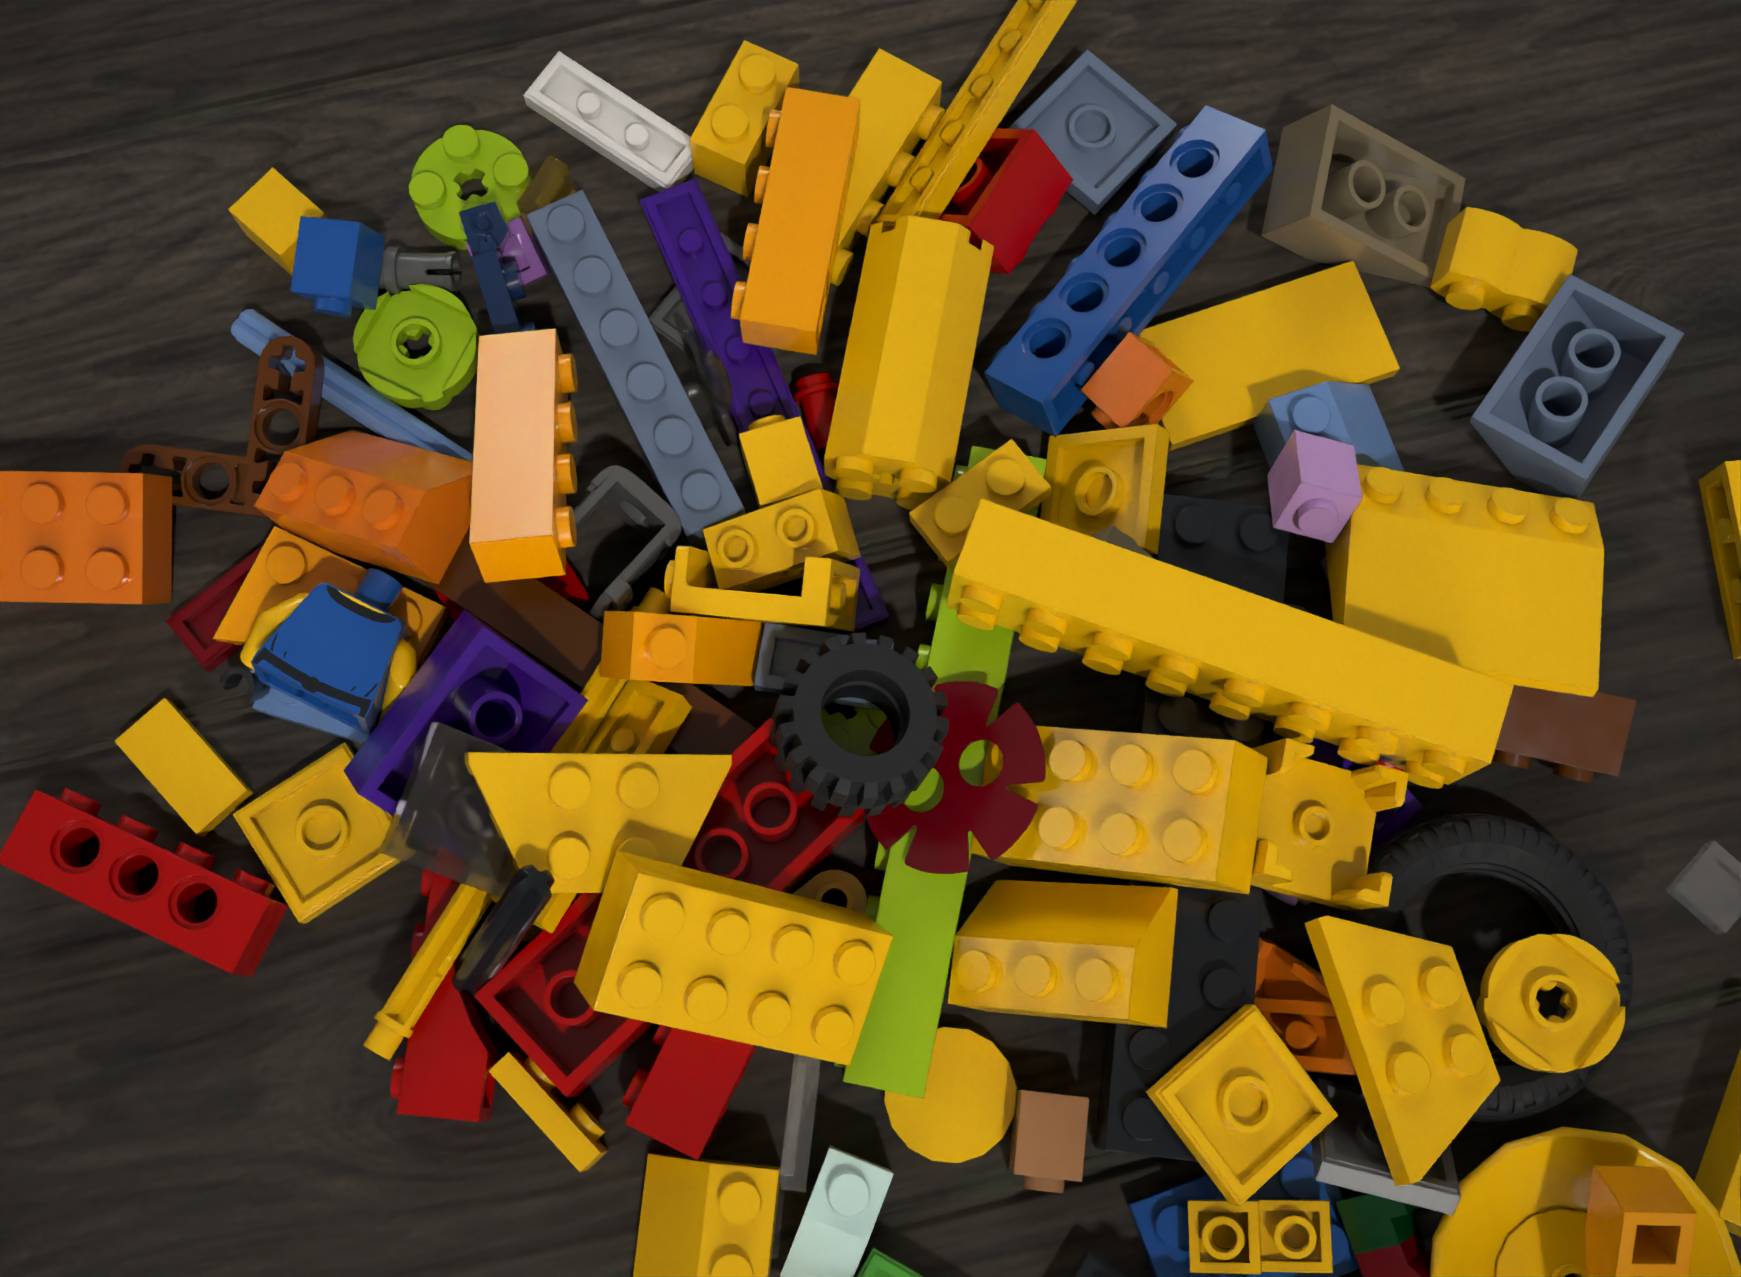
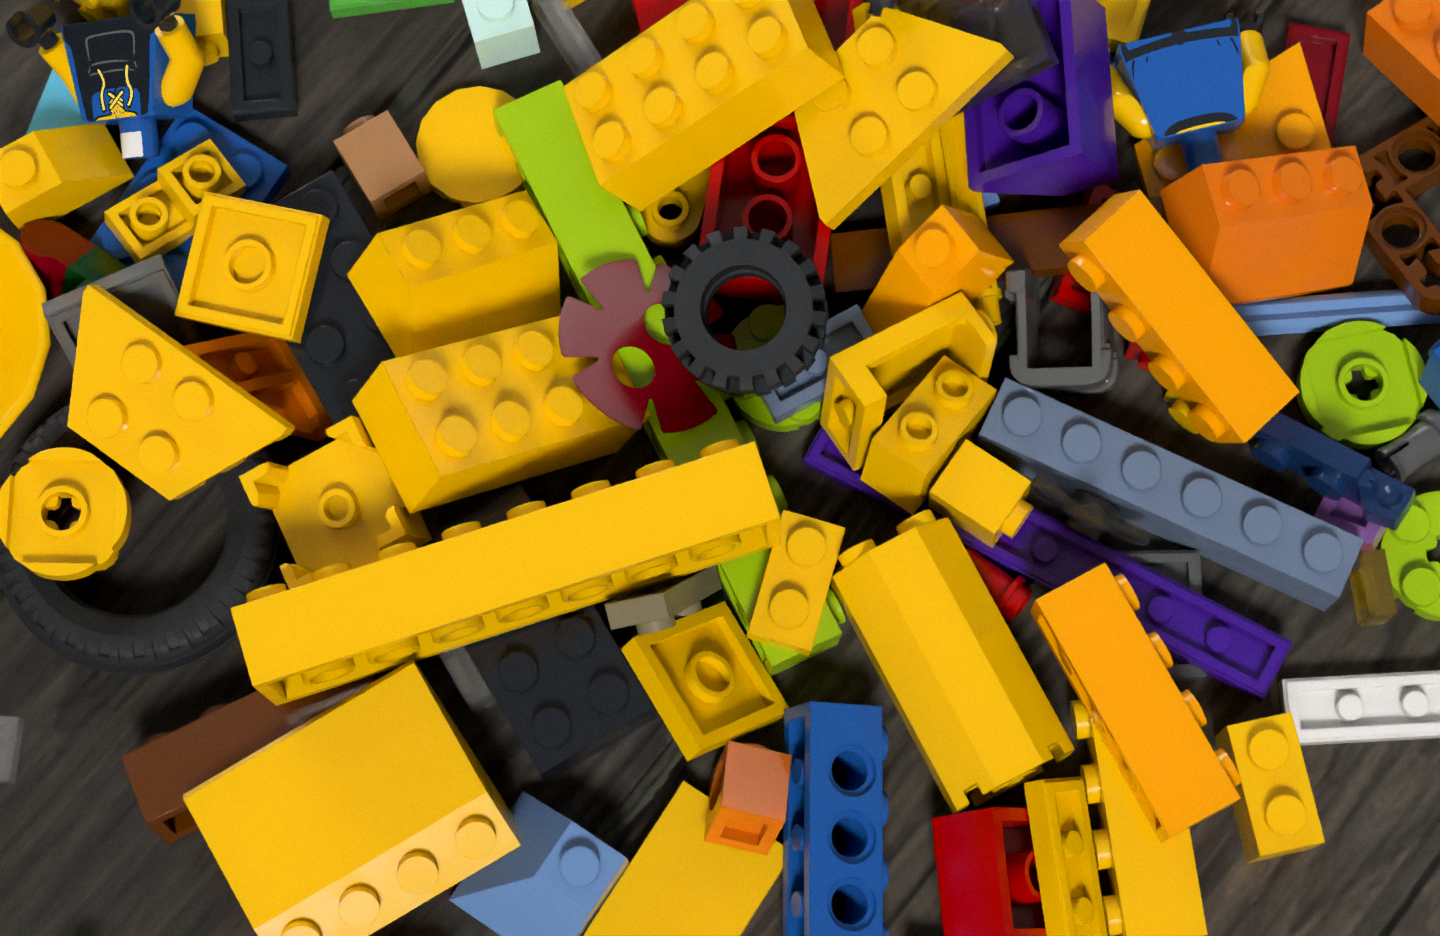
camera: 150 degrees right, 0 degrees up
lavender brick [1267,430,1362,543] -> none

